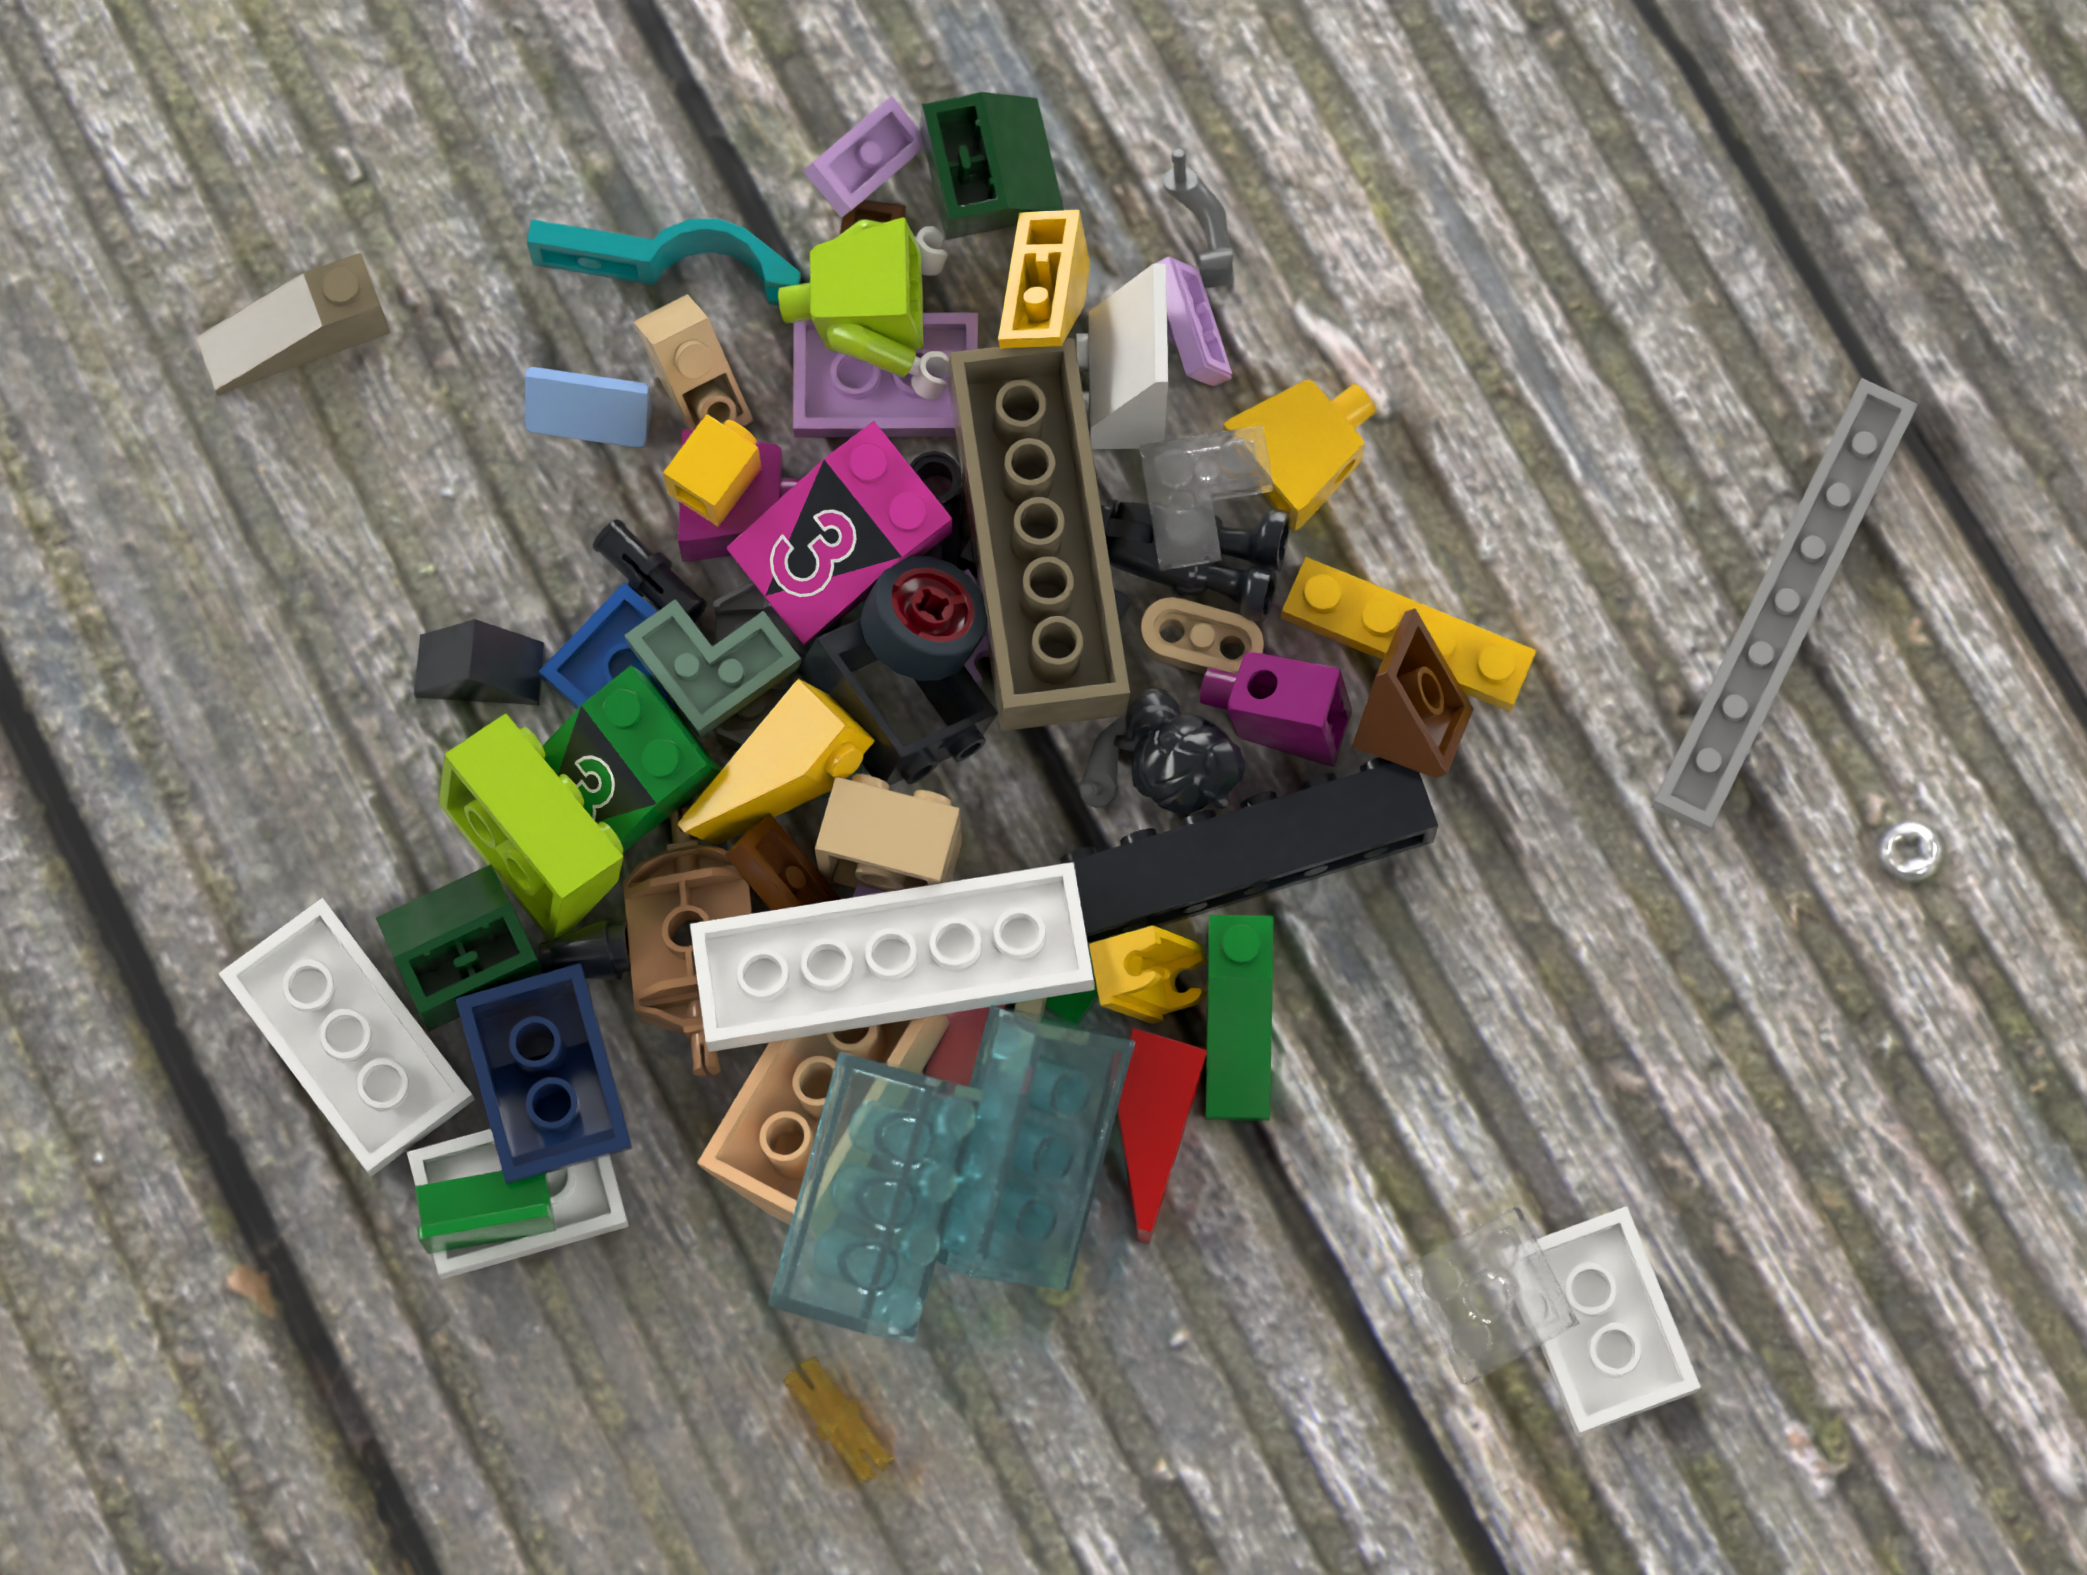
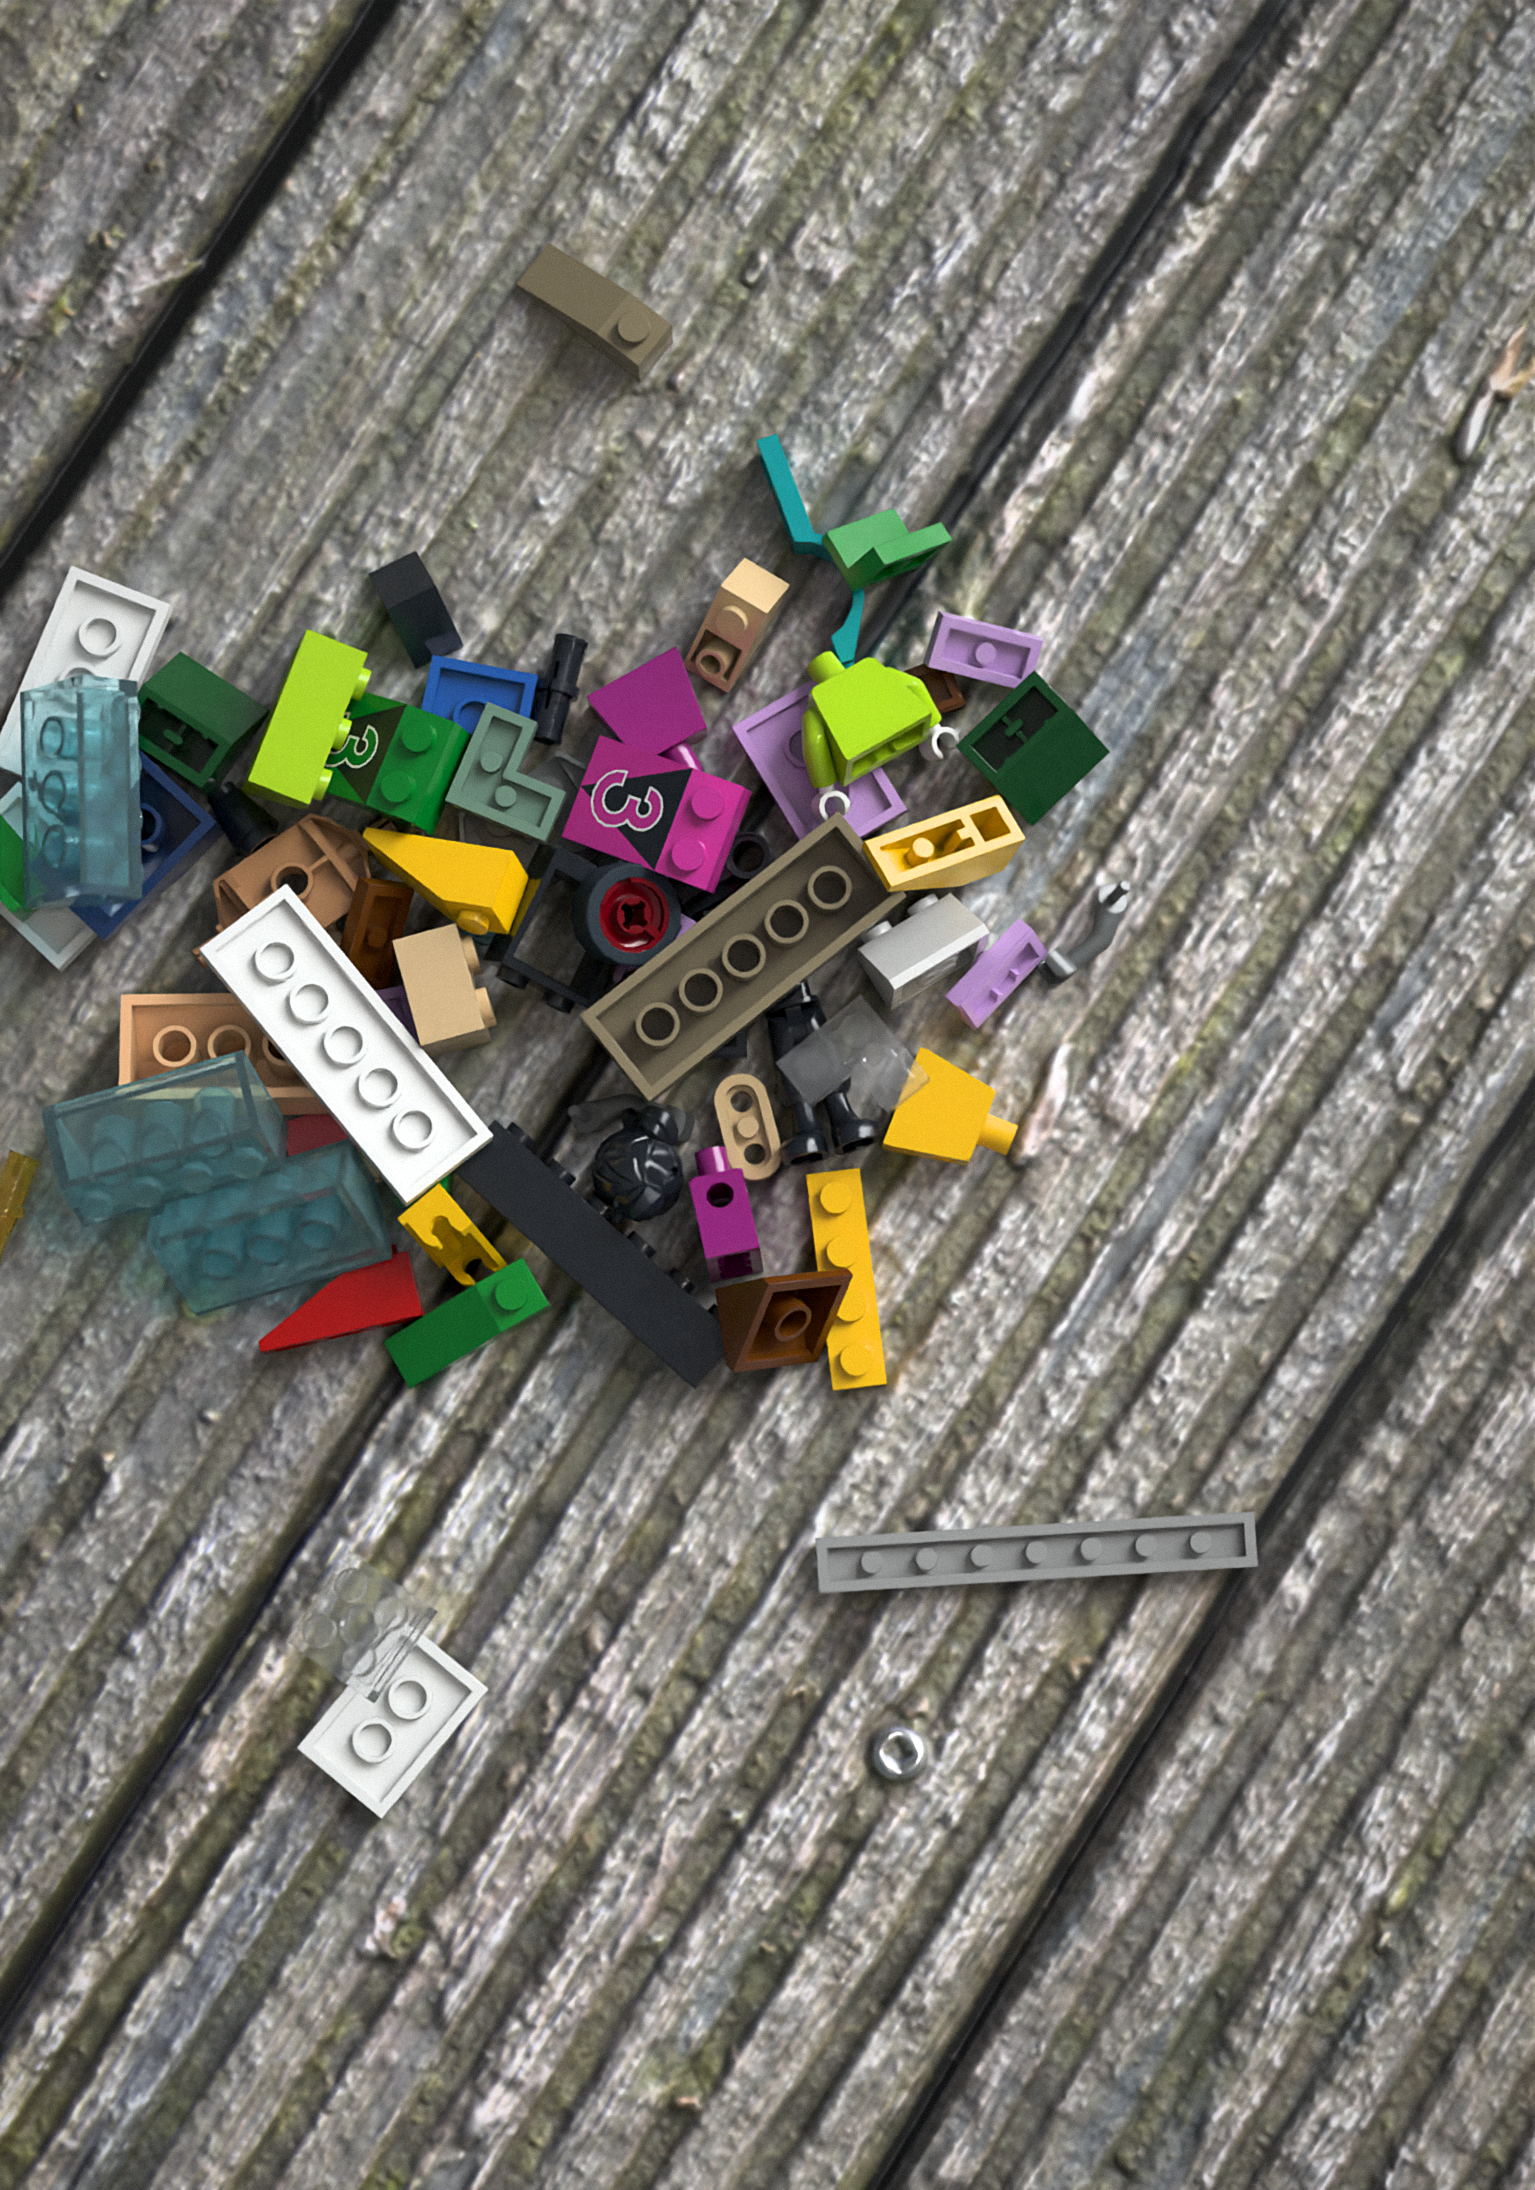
camera: 60 degrees right, 10 degrees up
light blue slope [525,367,654,448] -> none
yellow brick [663,414,762,527] -> none
none -> clear light blue slope [20,674,144,909]
none -> panel [822,509,952,592]

